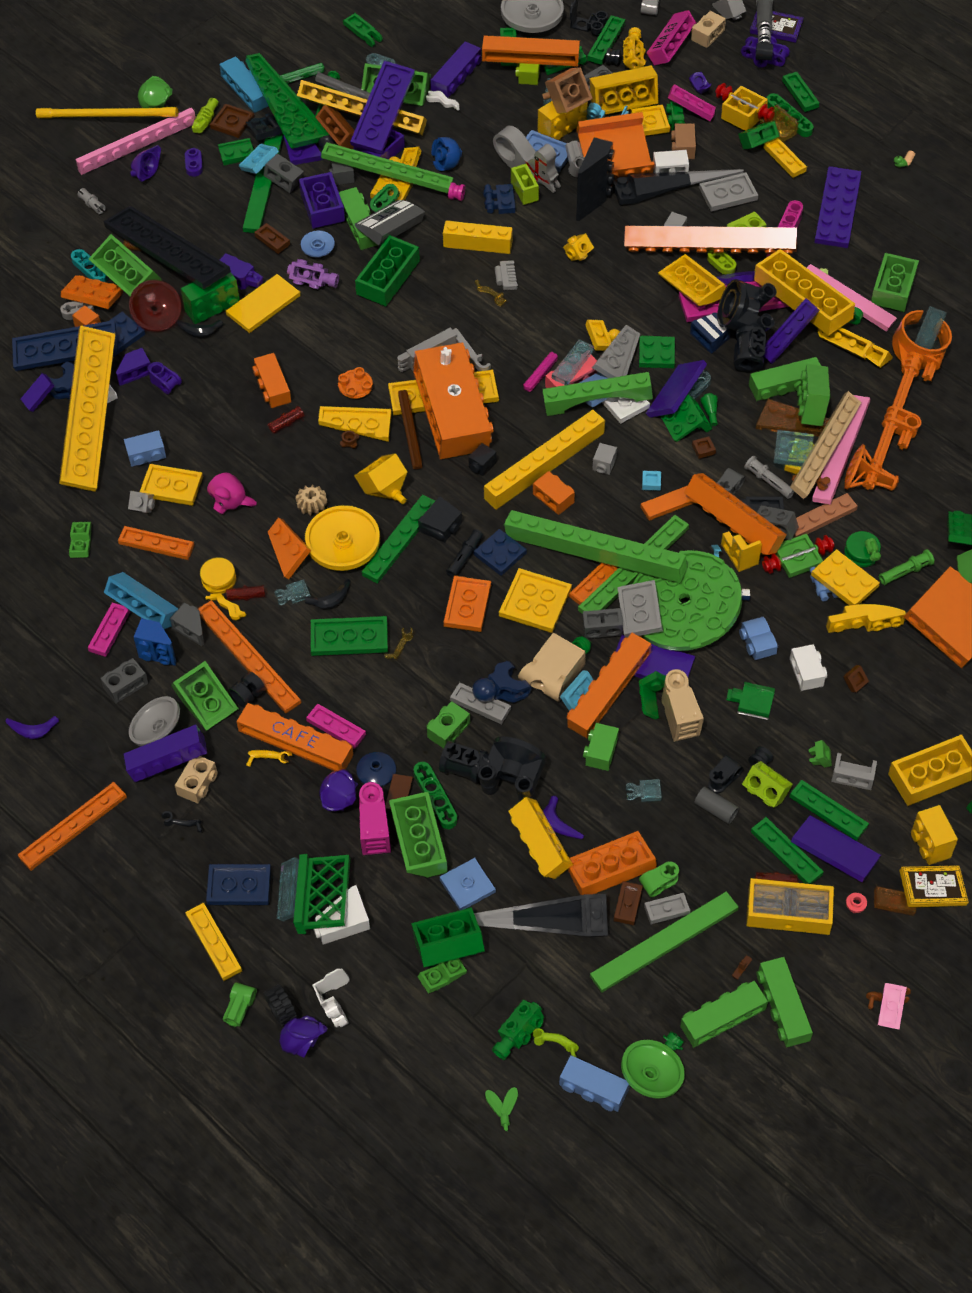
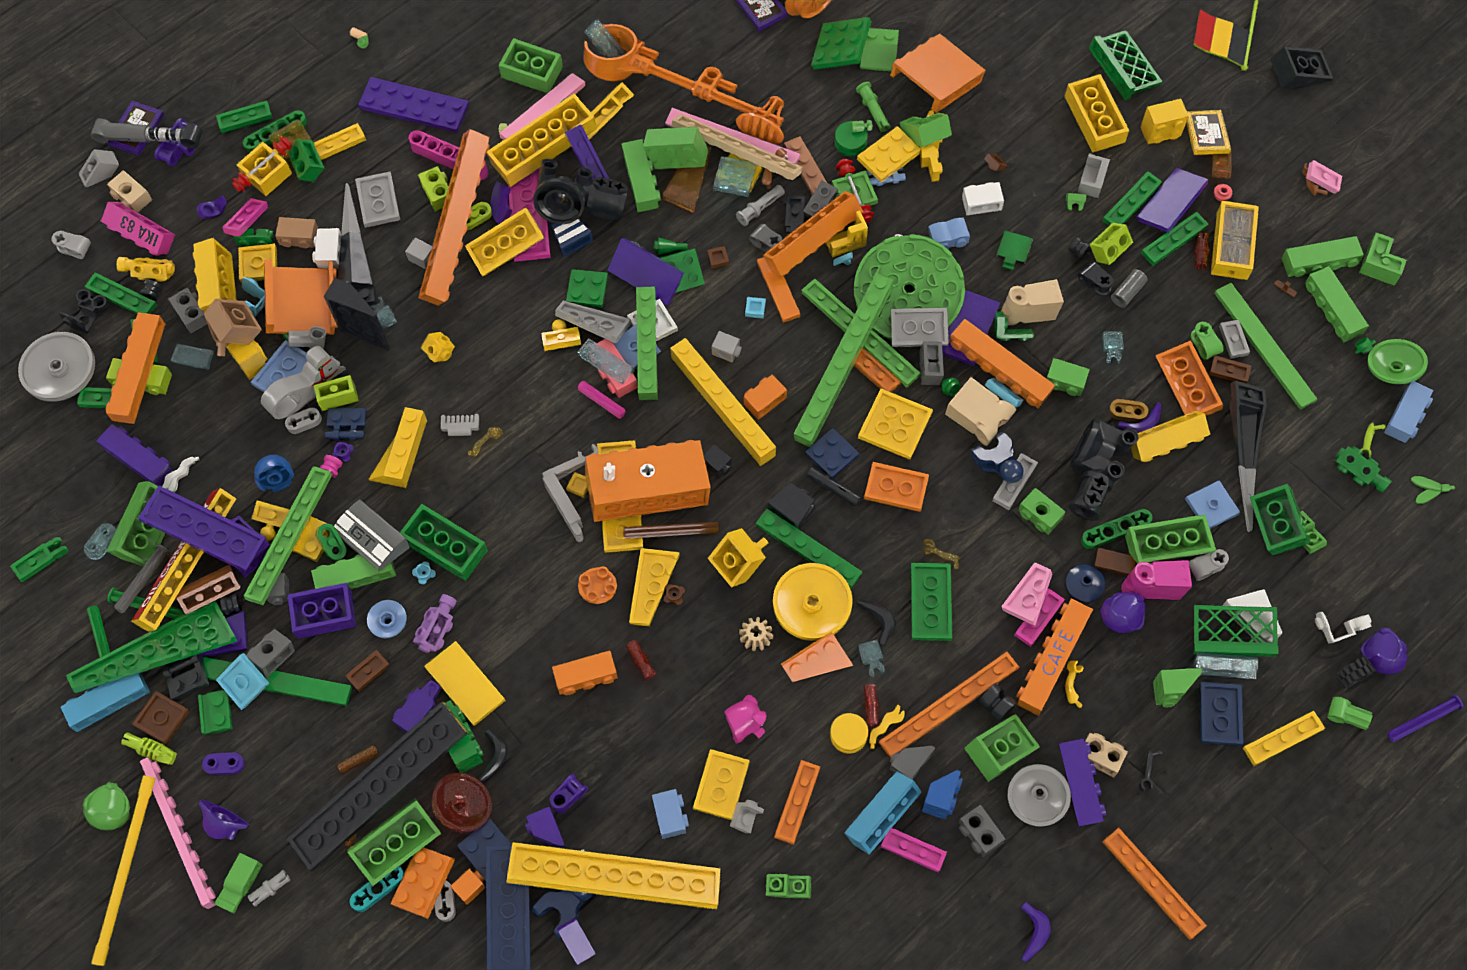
camera: 85 degrees left, 10 degrees up
none -> bright green piece [215,853,262,913]
none -> light grey beam [285,408,322,434]
none -> dark purple plate [332,442,354,462]
none -> clear orange piece [337,745,379,773]
none -> clear light blue plate [370,297,397,329]
none -> medium azure plate [412,562,436,584]
none -> bright green panel [900,113,952,147]
none -> bright pink wing [1001,563,1052,626]
none -> pearl gold plate [1109,399,1148,422]
none -> bright green slope [1153,668,1202,707]
none -> light grey piece [1189,549,1229,581]
none -> bright green panel [1359,232,1407,285]
none -> dark purple axle [1387,695,1464,742]

